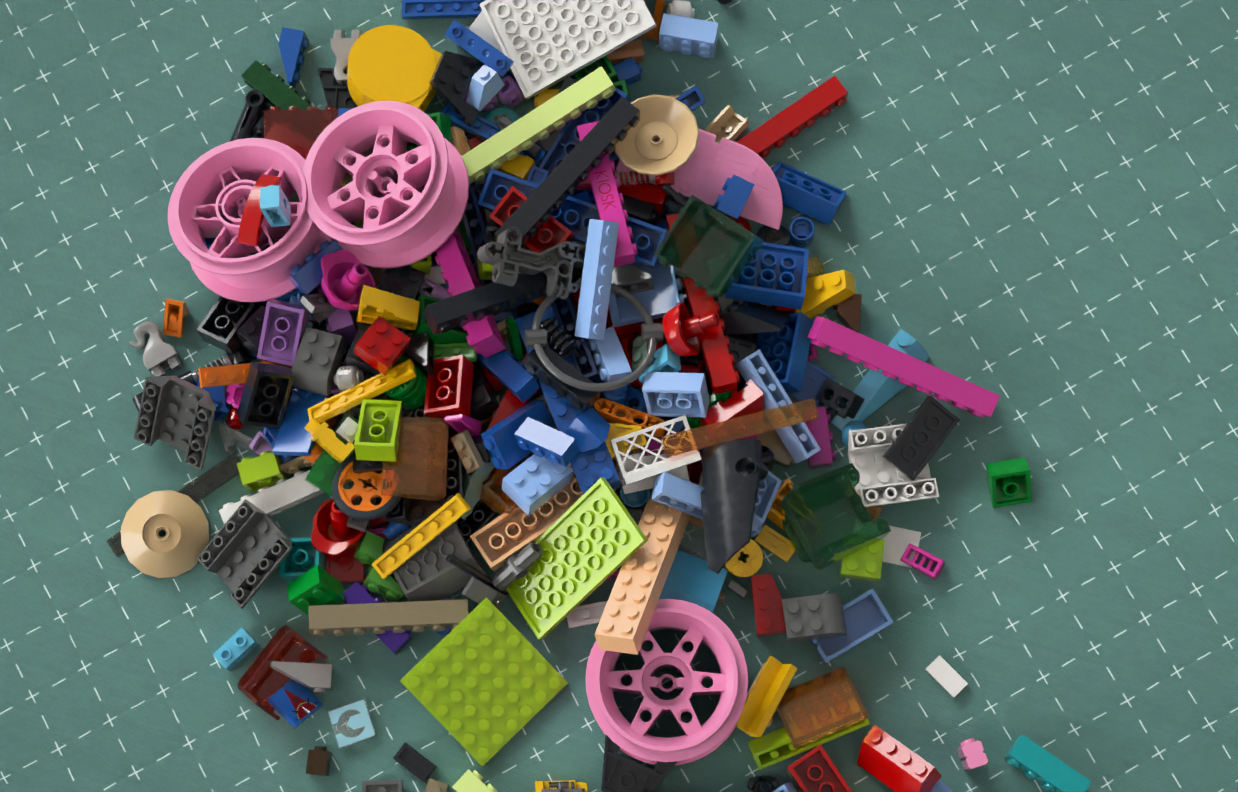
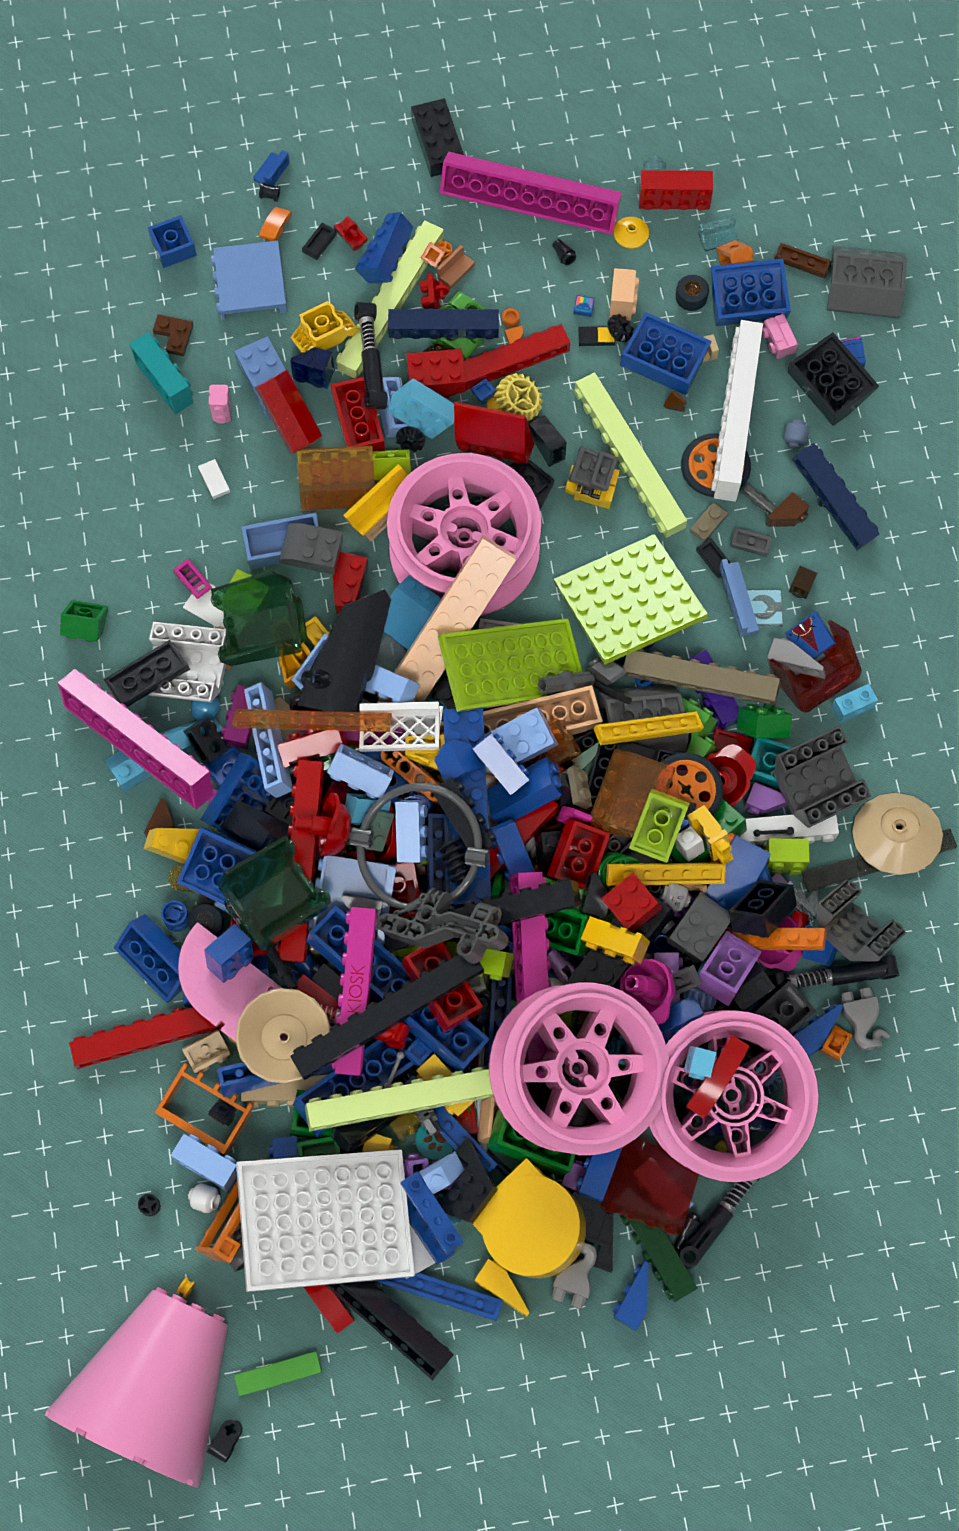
camera: 170 degrees left, 5 degrees down
light blue brick [574,219,619,340] -> none
none -> orange hinge [155,1063,254,1155]
none -> black bracket [208,1098,237,1127]
none -> light grey hinge [383,1051,405,1089]
none -> yellow slope [474,1259,530,1317]
none -> medium blue fence [719,559,759,637]
none -> medium lavender slope [744,783,788,816]
none -> black hinge [753,827,794,837]
none -> blue slope [792,1004,843,1057]

